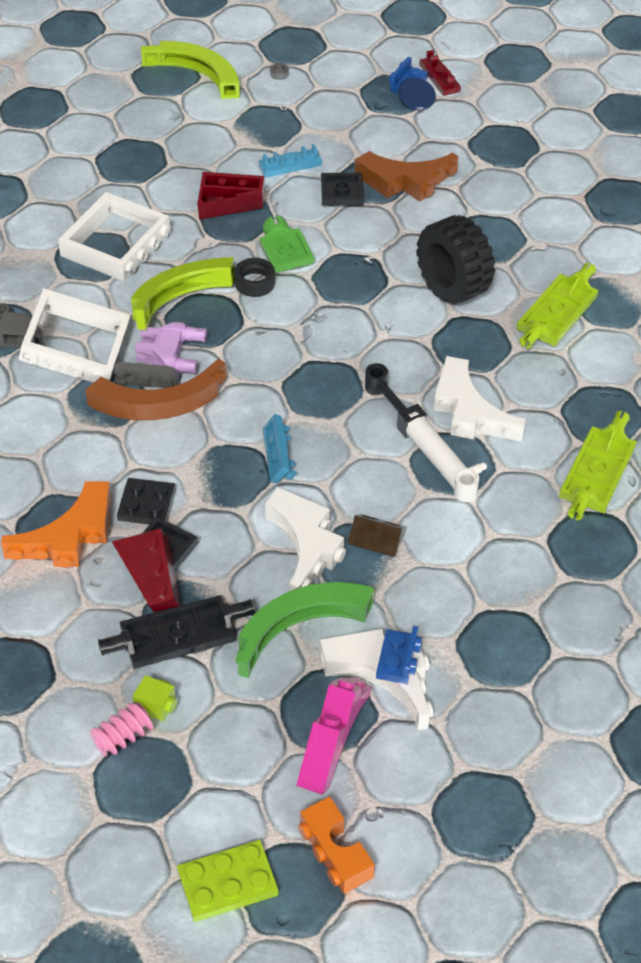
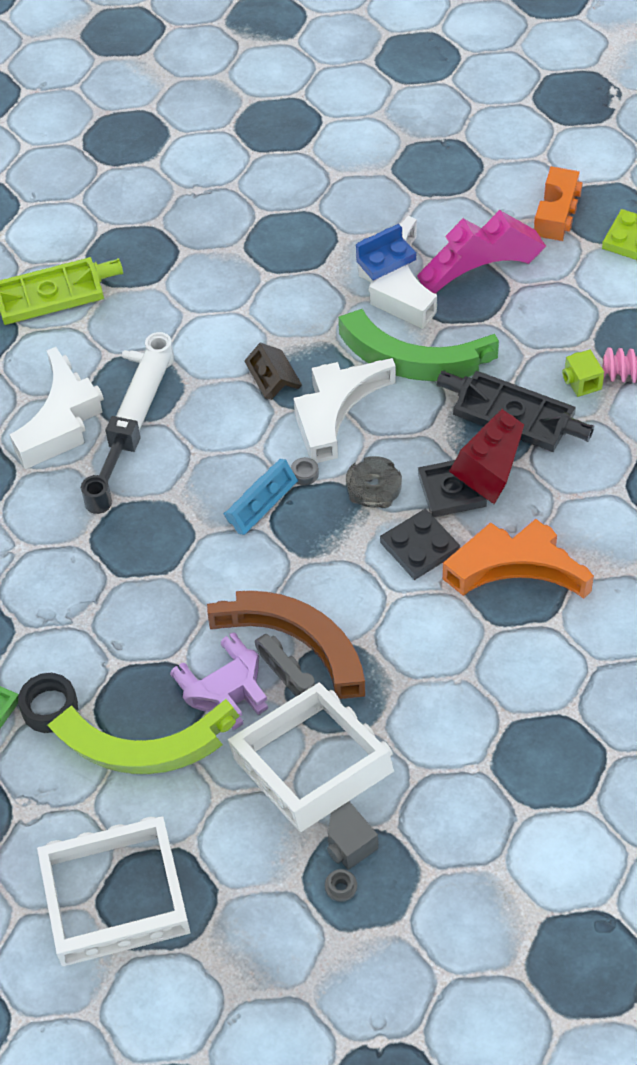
camera: 130 degrees left, 5 degrees up
none -> flat silver tile [291,457,319,485]
none -> clear smoke plate [346,456,402,508]

